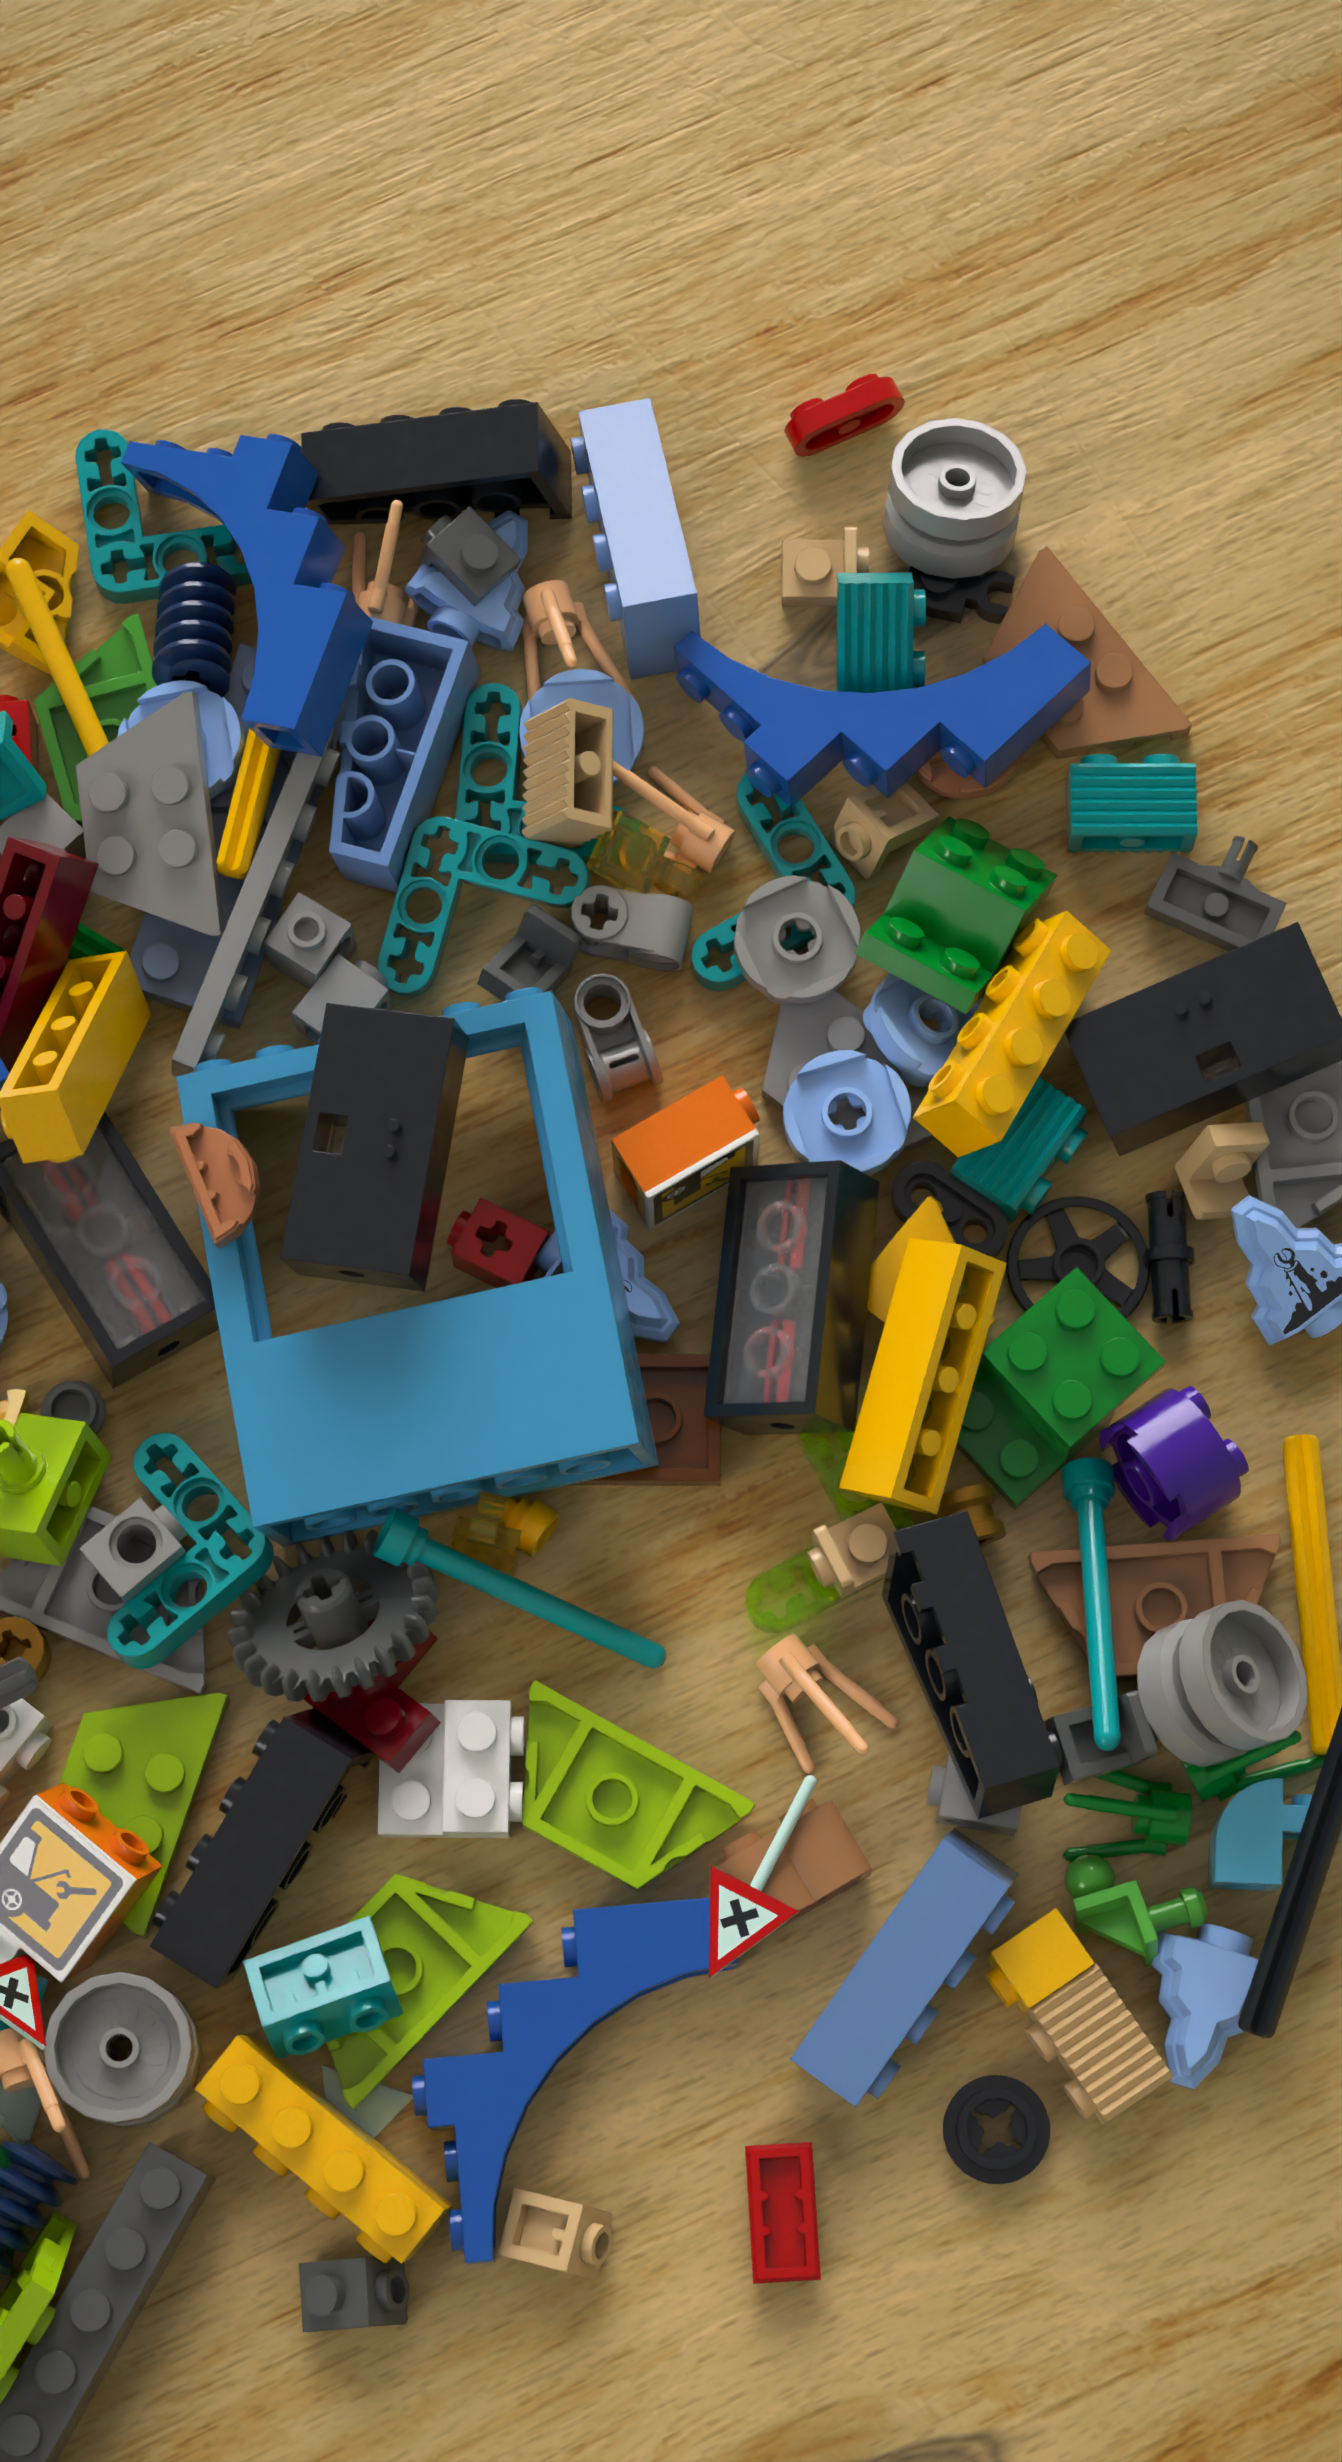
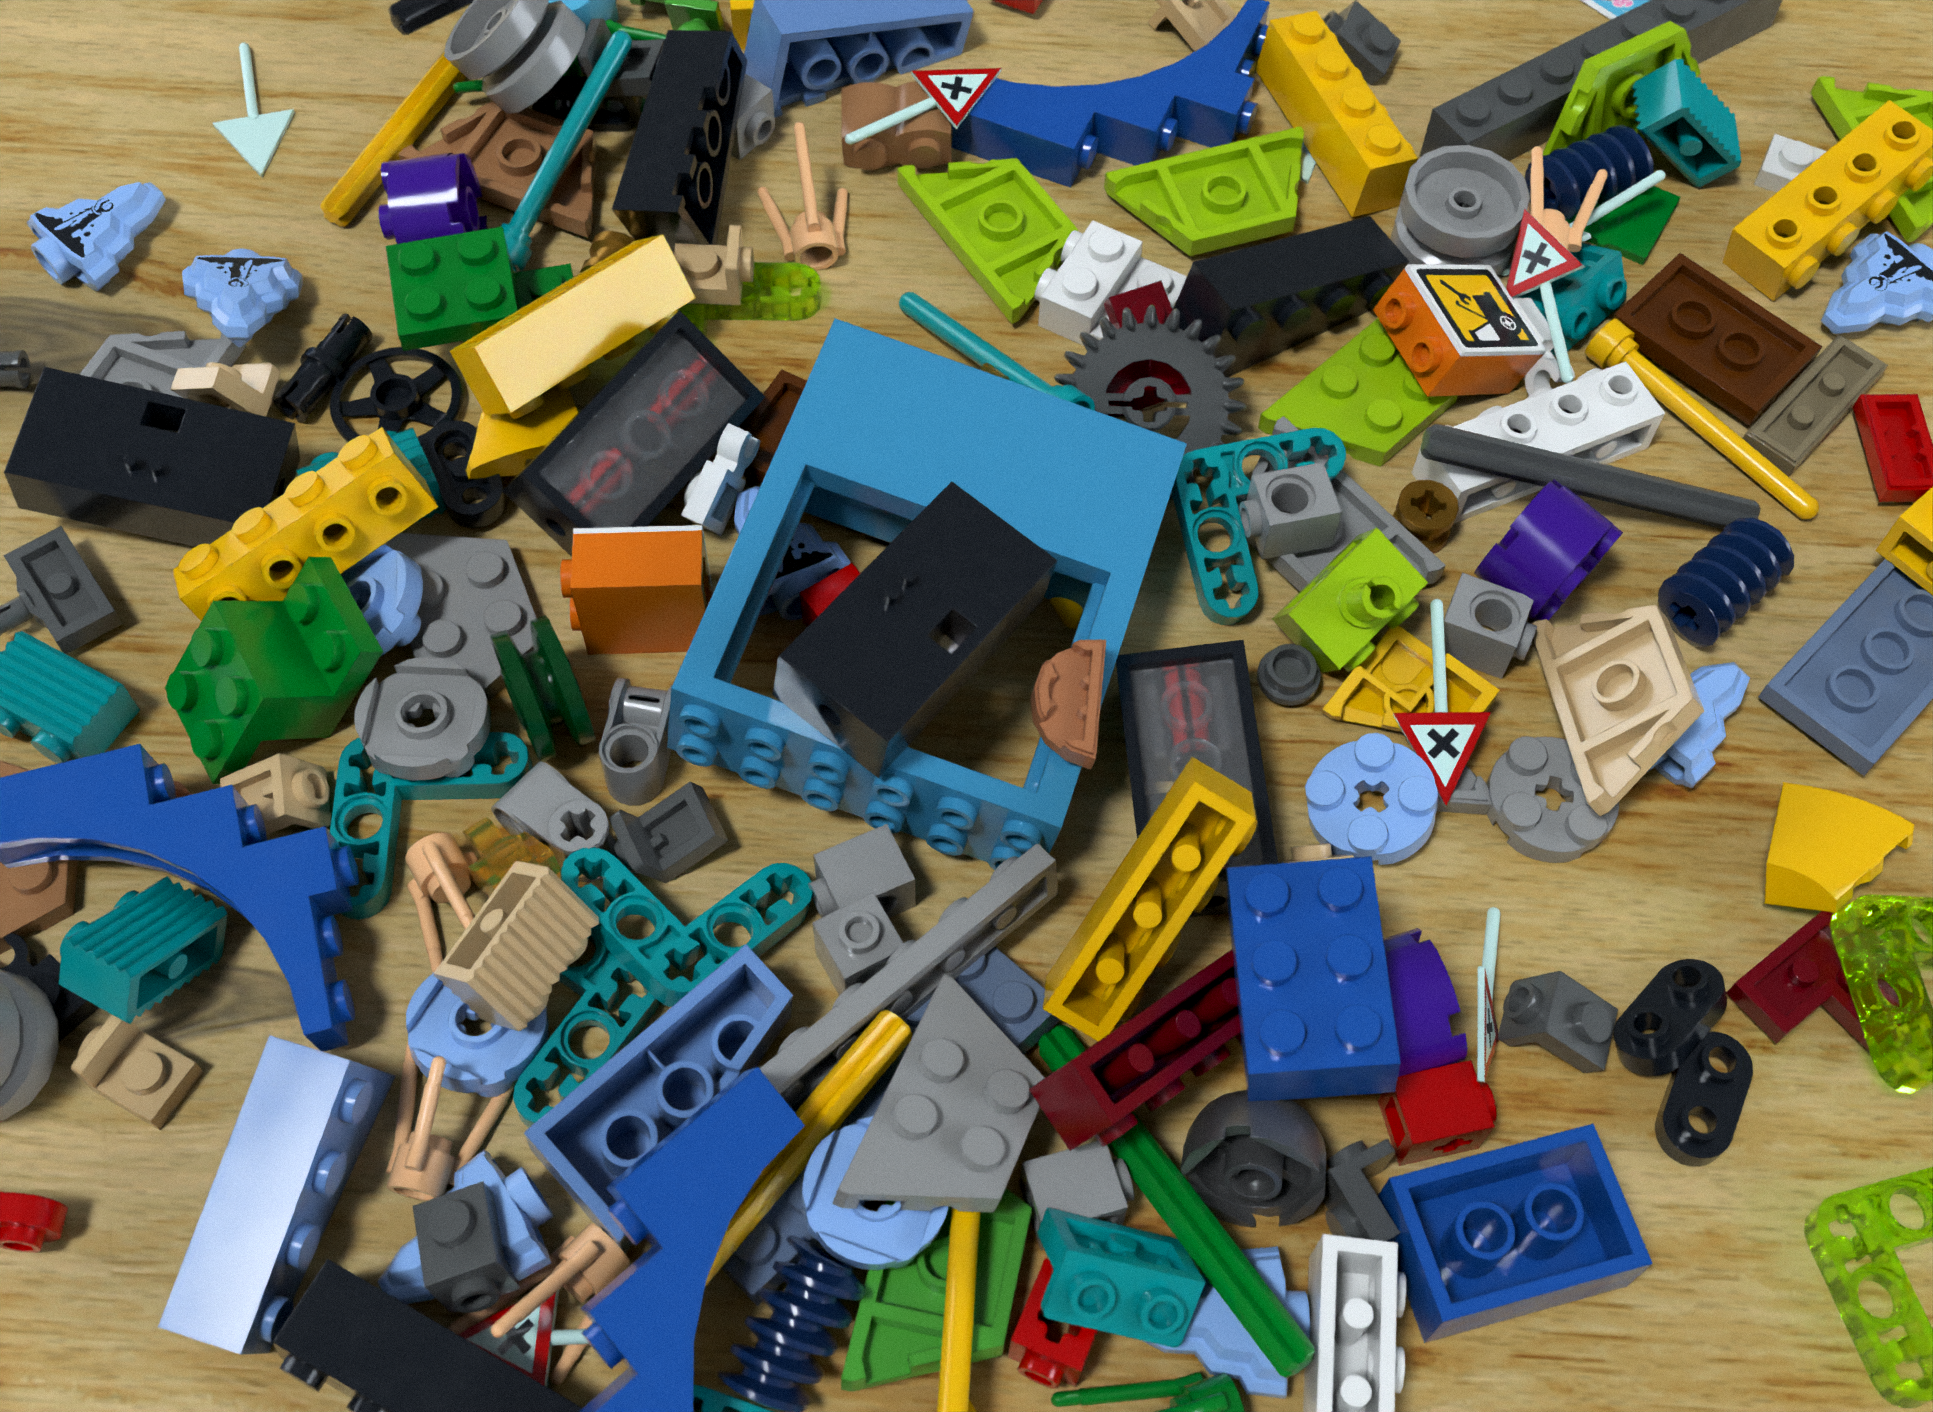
camera: 155 degrees left, 15 degrees down
teal bracket [243,1916,403,2058] -> none
light blue plate [783,1050,911,1176] -> none
none -> piece [459,1290,589,1387]
none -> dark green wheel [490,615,596,762]
none -> white plate [681,423,761,536]

